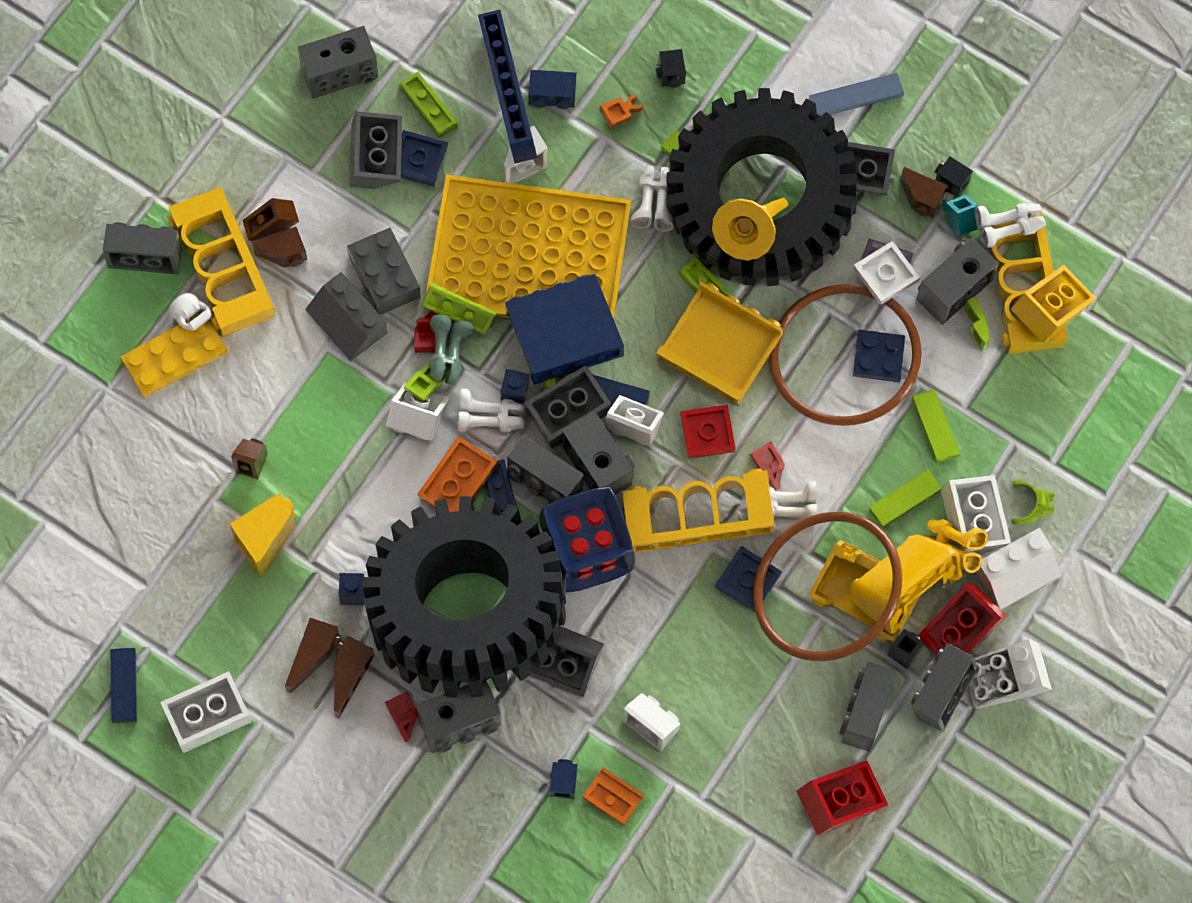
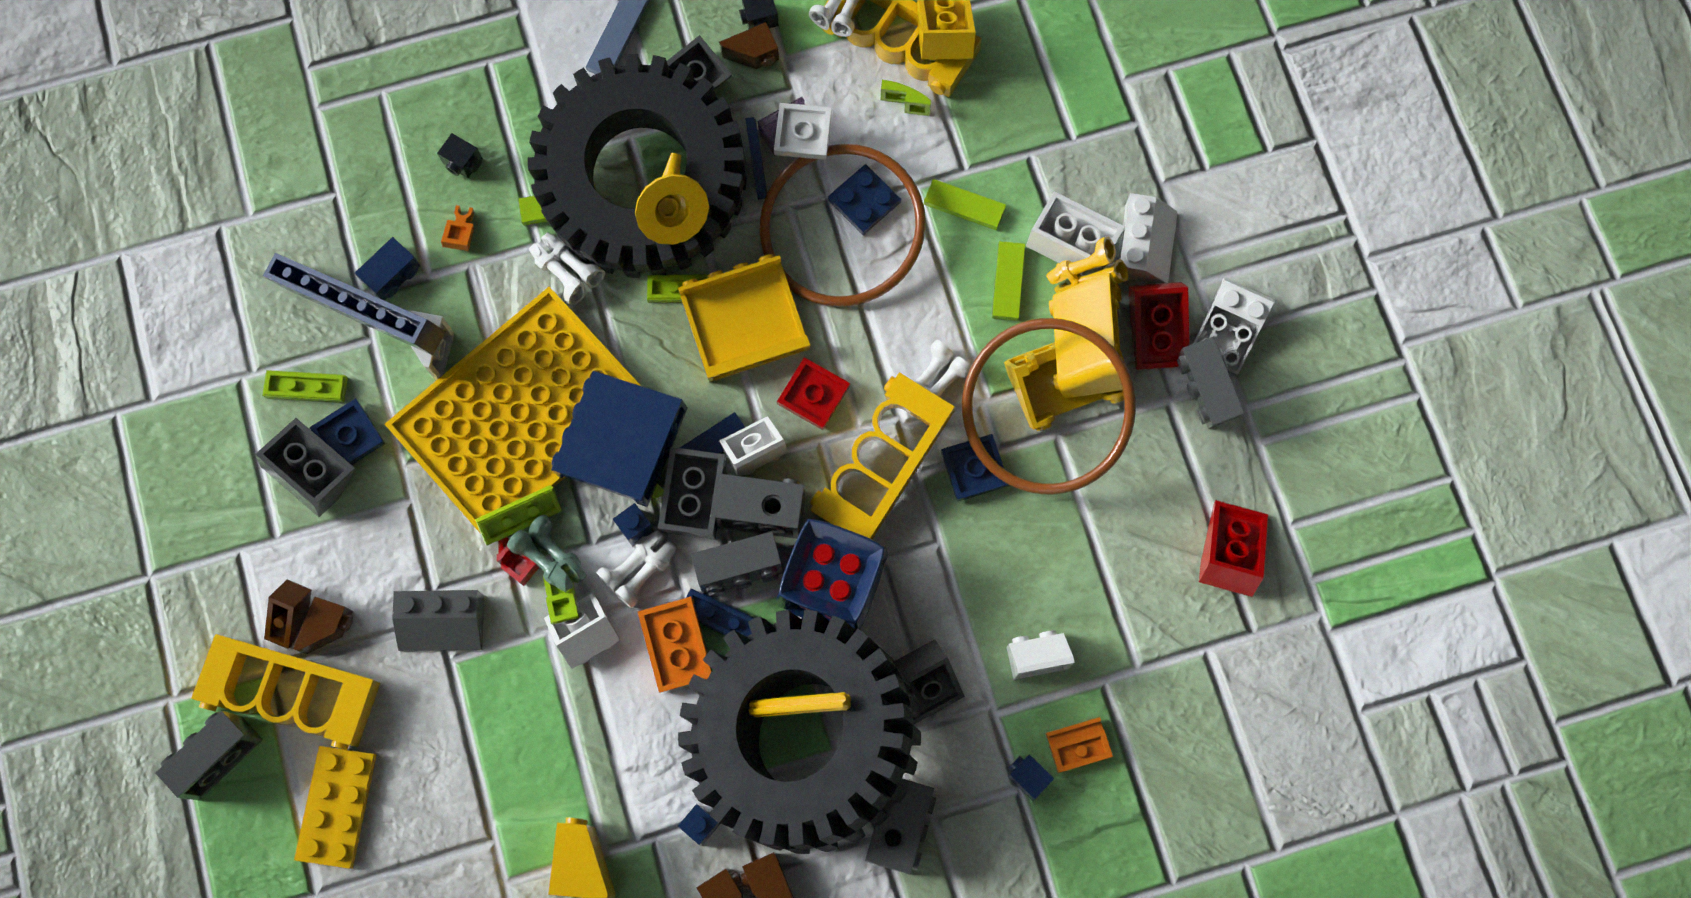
camera: 45 degrees left, 5 degrees up
white piece [169,293,212,331] -> none
slope [231,439,268,479] -> none
dark grey piece [298,26,378,99] -> none
dark grey brick [347,227,421,315] -> none
red slope [384,691,418,743] -> none
slope [750,441,785,491] -> none
dark grey brick [839,662,896,752] -> none
black brick [887,628,924,669] -> none
dark grey piece [916,237,999,325] -> none
teal brick [942,194,978,236] -> none
lime helmet [1011,481,1055,525] -> none
none -> dark blue tile [745,117,767,200]
none -> yellow axle [748,692,851,717]

